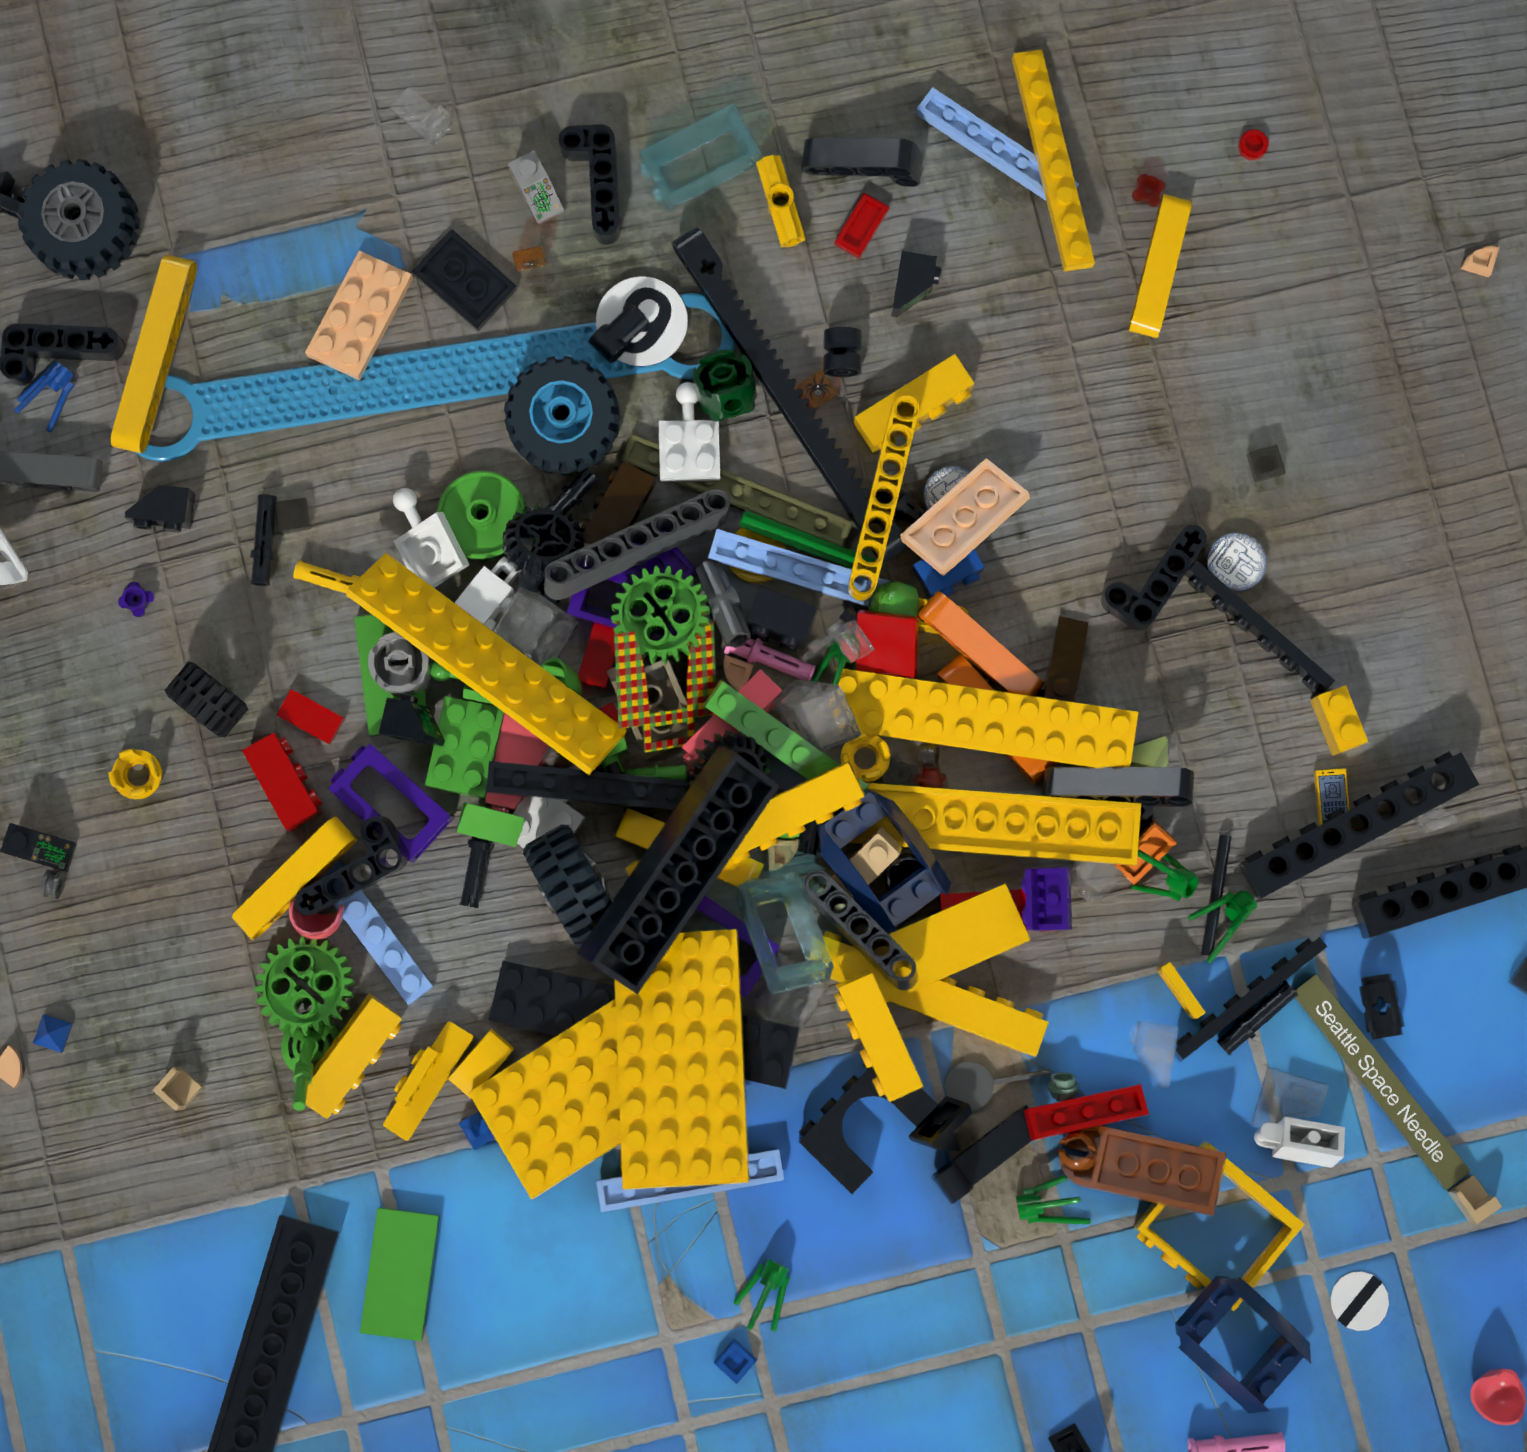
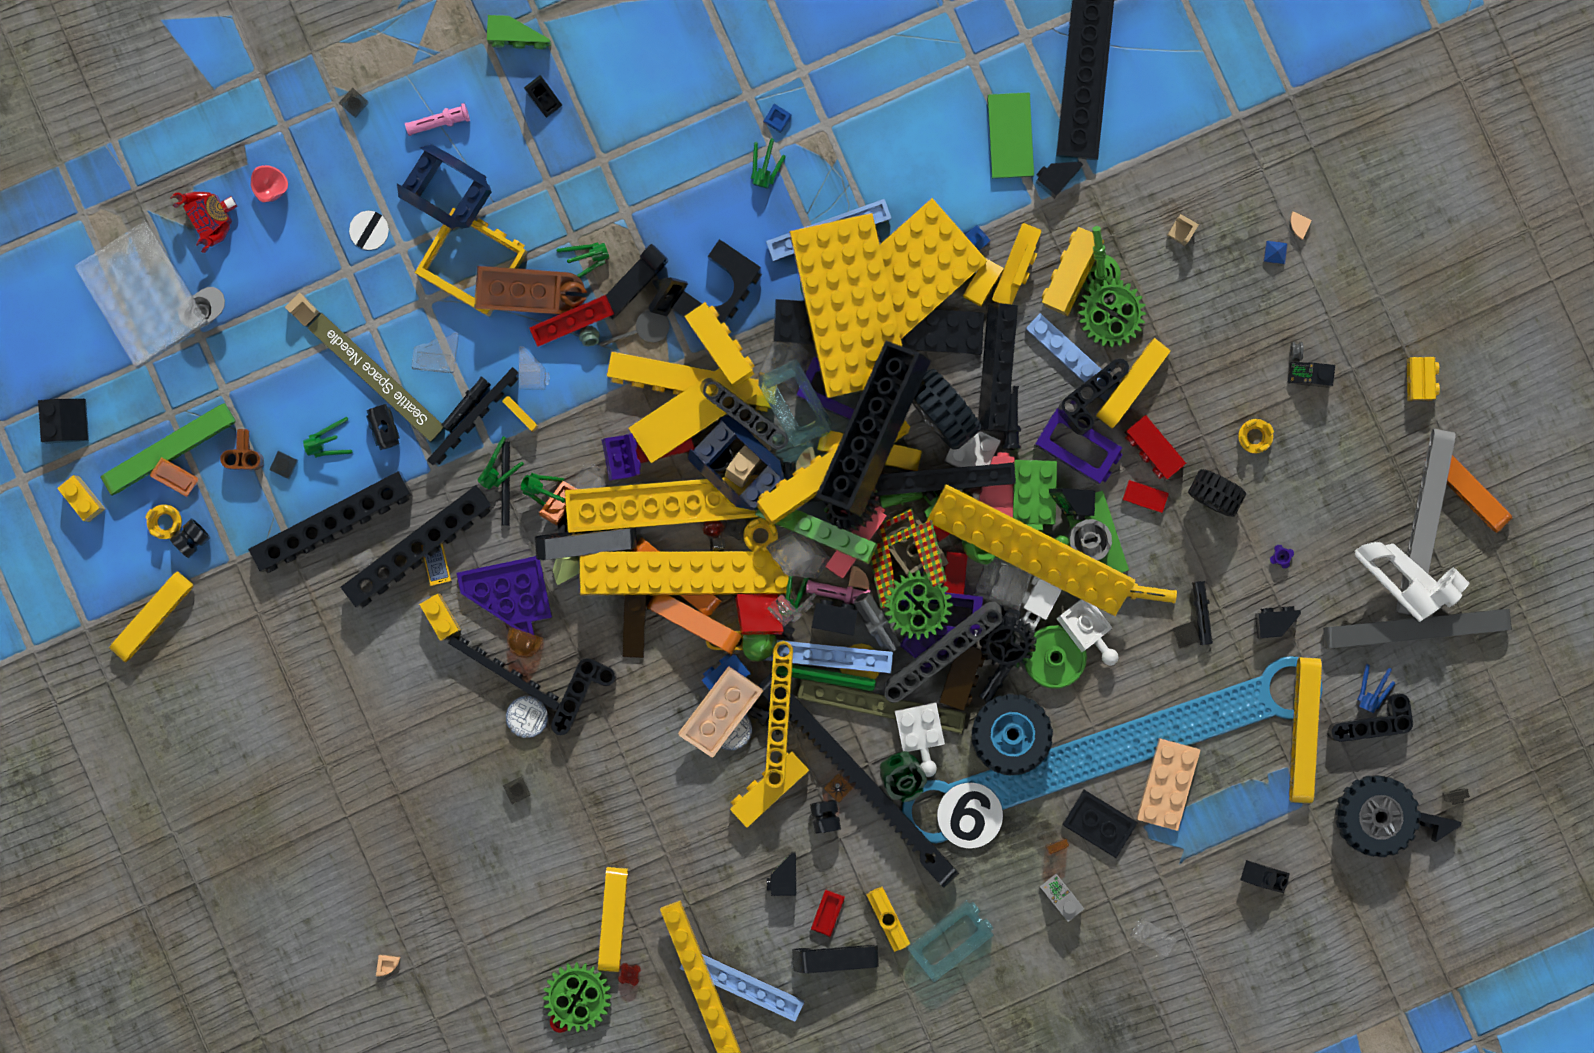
camera: 165 degrees right, 5 degrees up
coral helmet [289,900,344,940] -> none
bright green slope [456,802,525,847] -> none
black beam [558,124,620,245] -> none
black piece [588,303,650,364] -> none
white brick [1254,1117,1345,1168] -> none
none -> green plant [303,417,353,458]
none -> dark purple wing [456,556,552,640]
none -> clear orange helmet [507,627,544,658]
none -> bright green gear [543,962,612,1032]
none -> black brick [978,303,1018,432]
none -> black slope [1035,161,1084,199]
none -> black slope [1240,860,1290,893]

